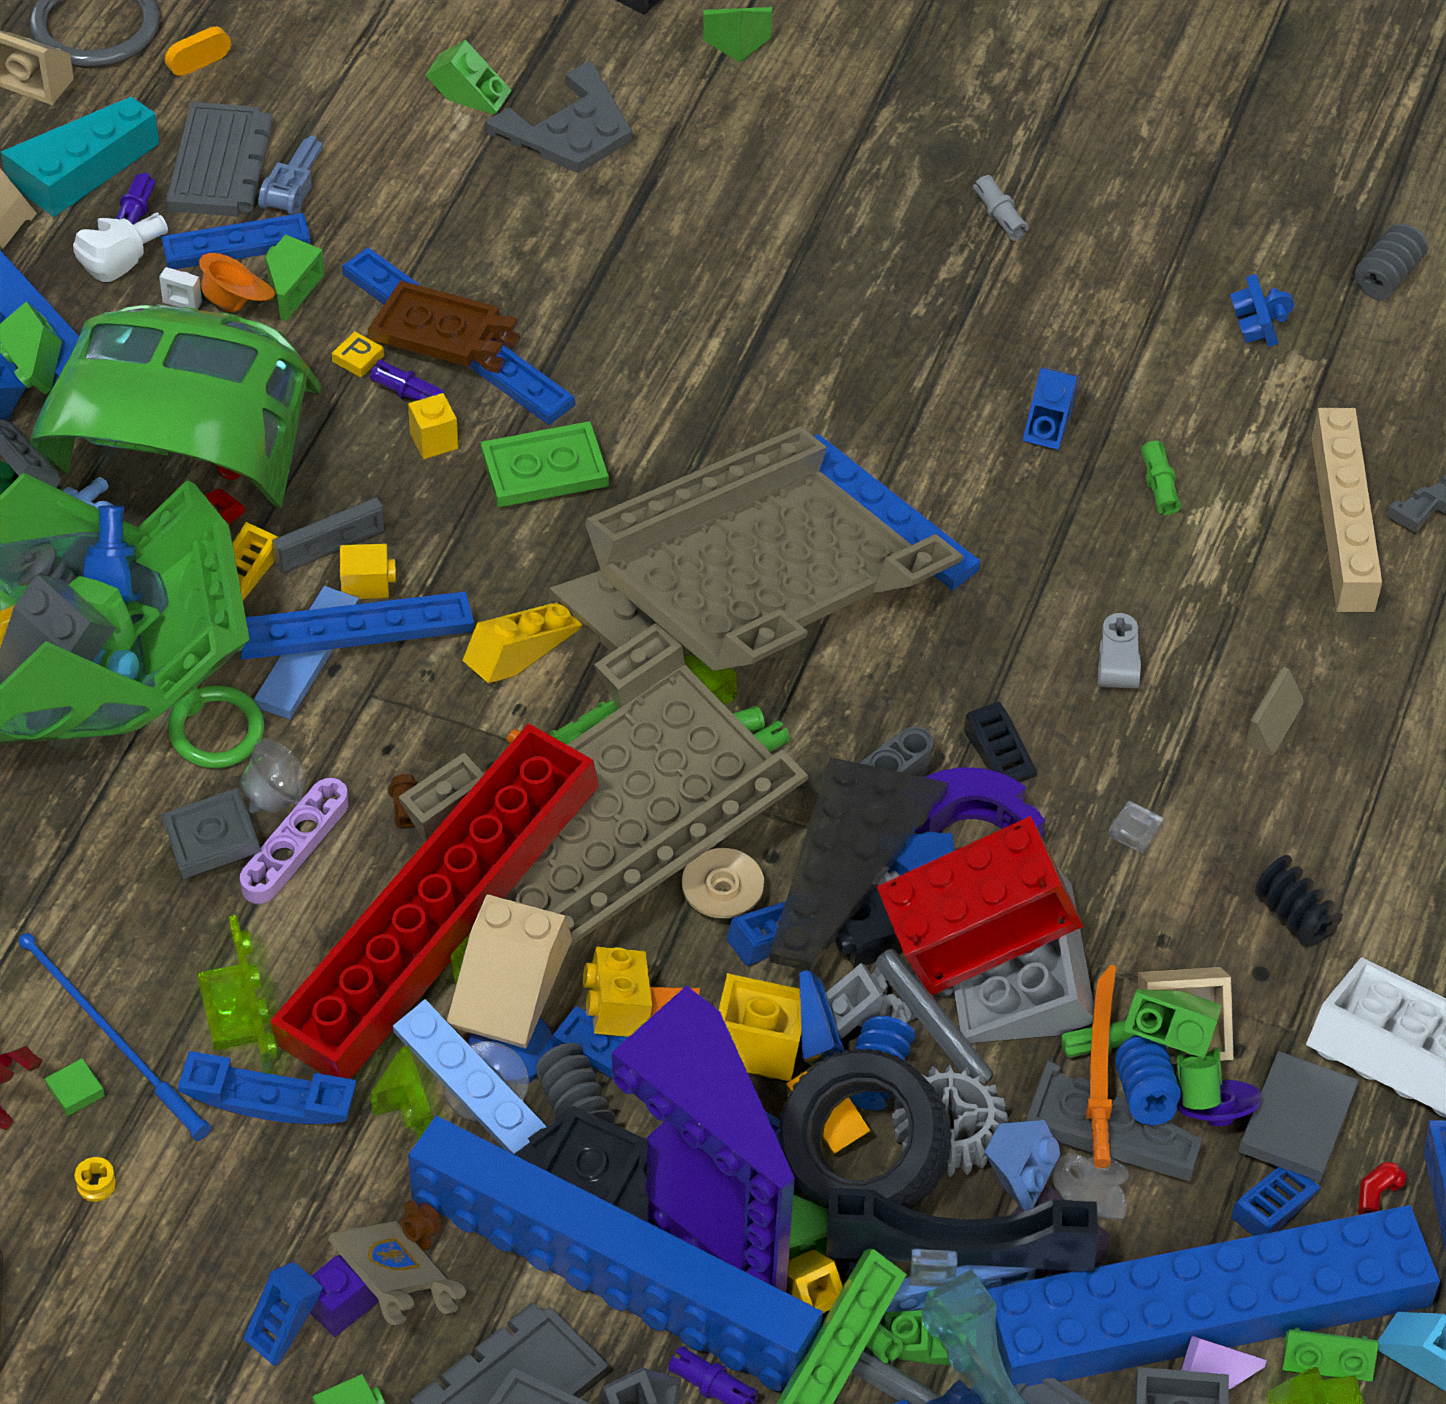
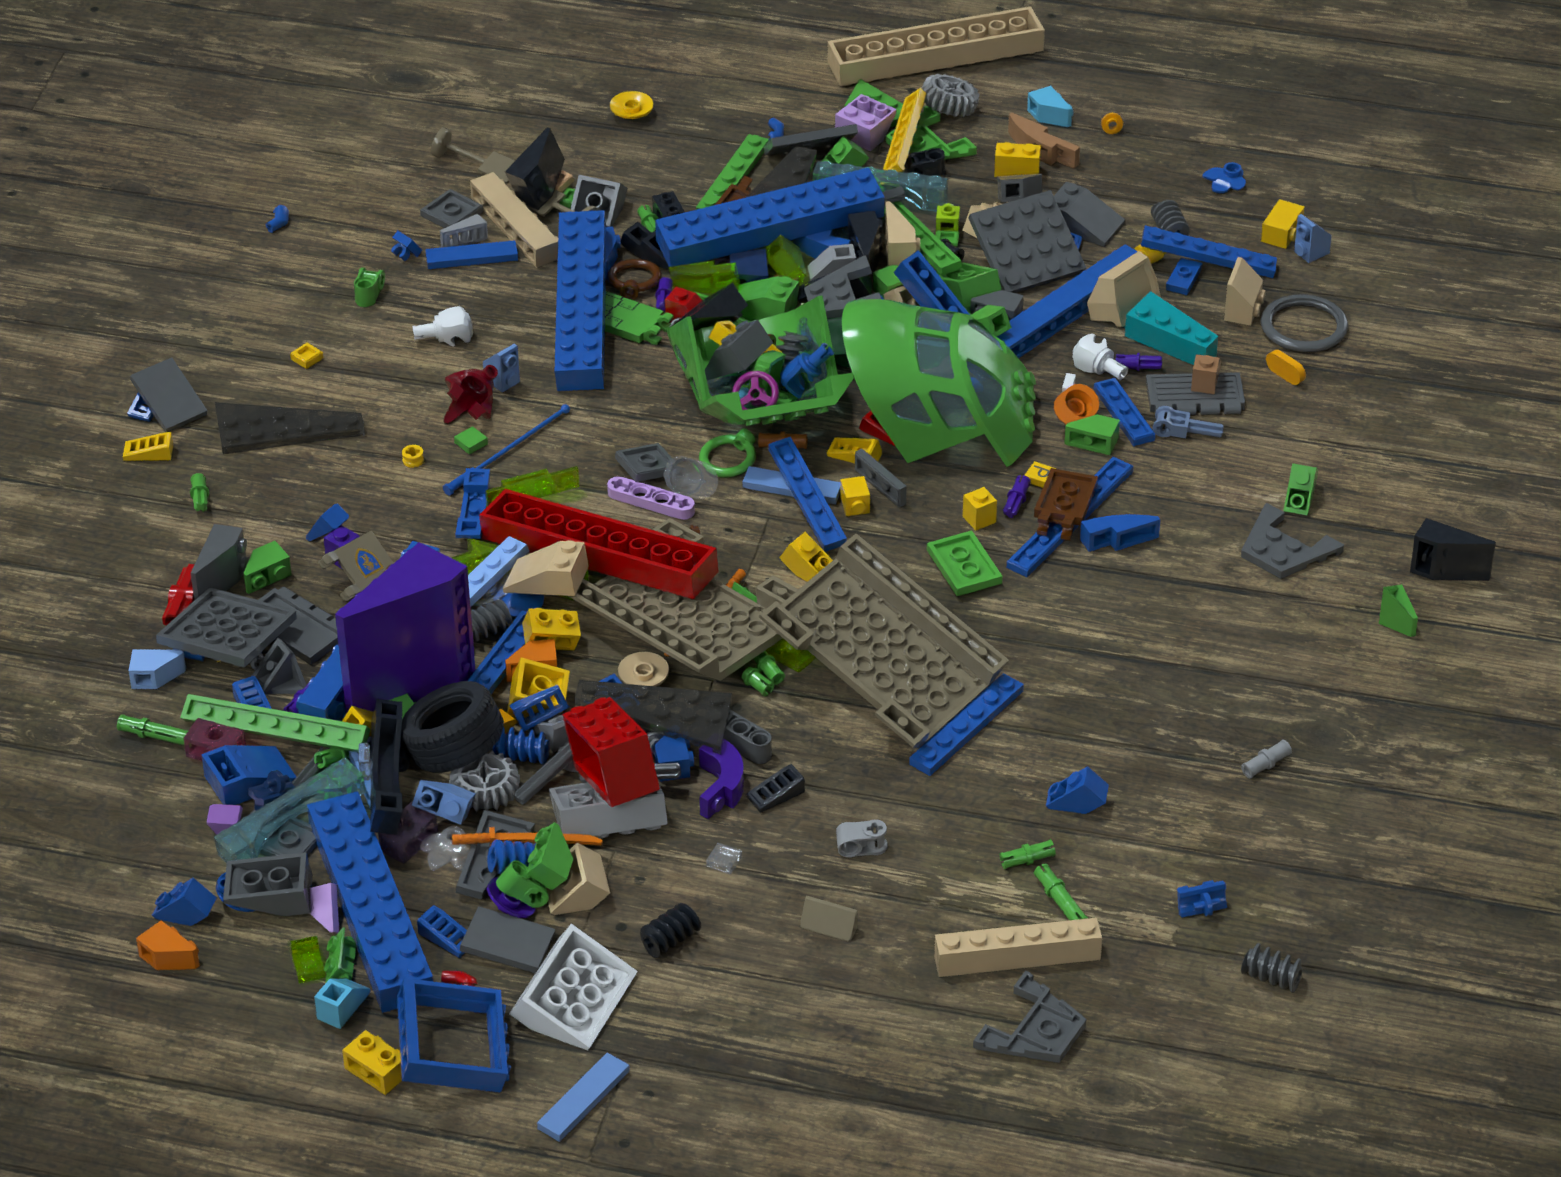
camera: 85 degrees right, 10 degrees down
none -> magenta piece [732,371,779,410]
none -> bright green pin [1034,864,1088,920]
none -> blue slope [1080,514,1160,552]
none -> medium nougat slope [1191,354,1221,394]

